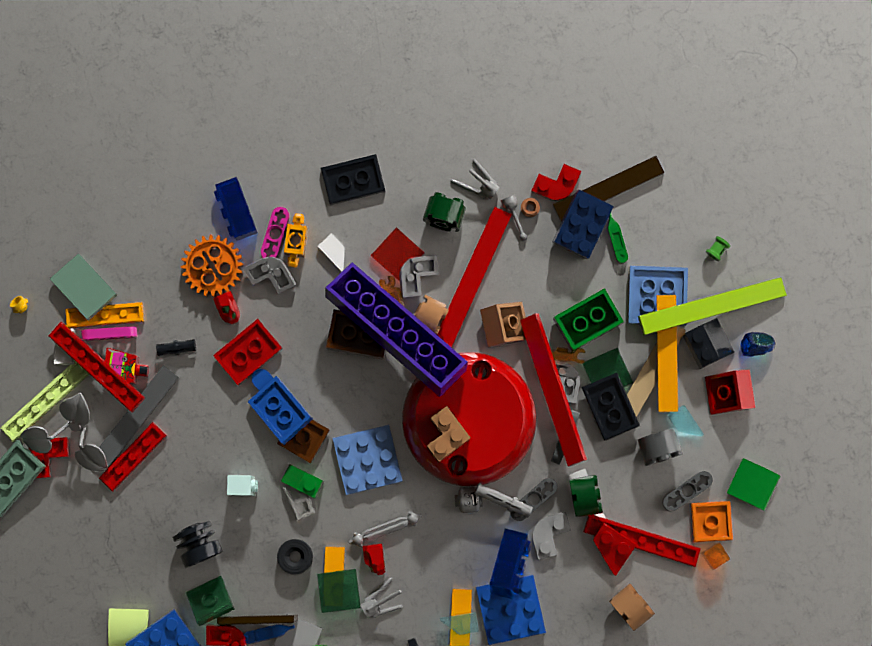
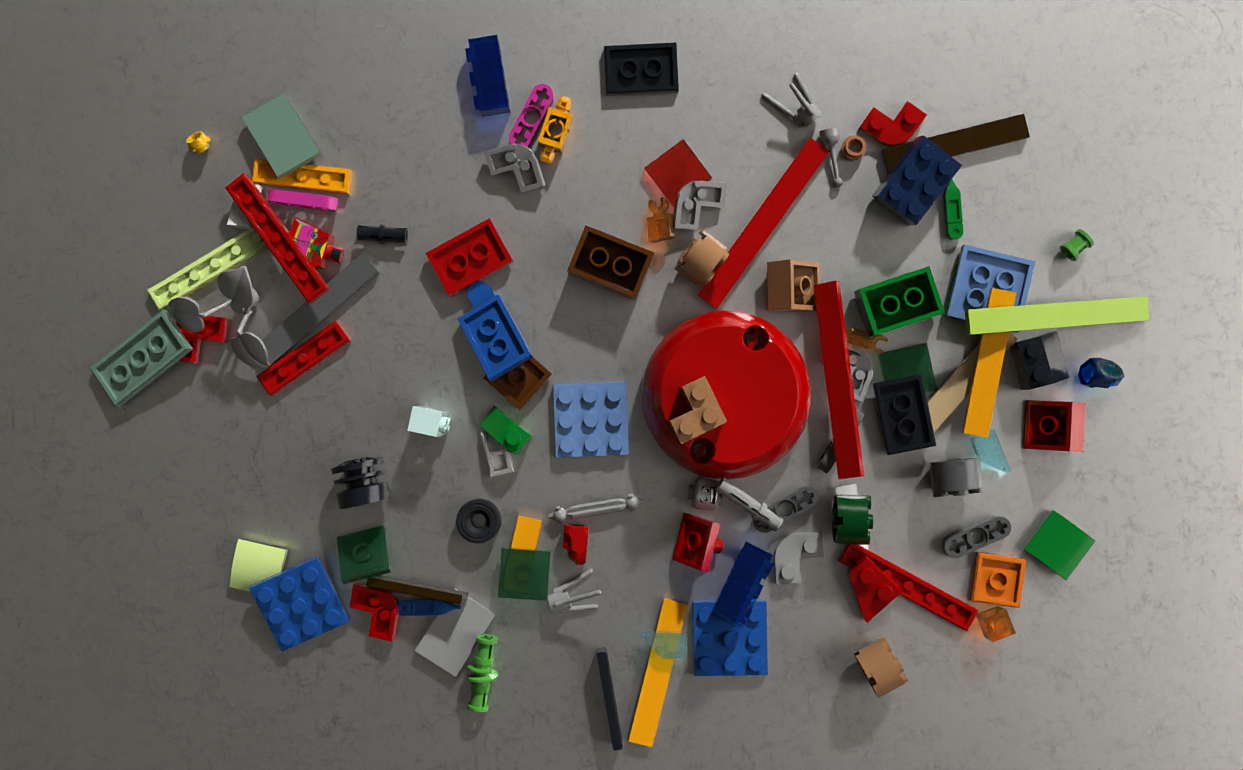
camera: 10 degrees right, 5 degrees up
orange gear [181,235,244,297] -> none
red rock [213,291,240,324] -> none
white tile [318,233,345,272] -> none
dark purple brick [325,262,468,397] -> none
dark green brick [423,192,466,232] -> none
none -> red tile [672,513,724,572]

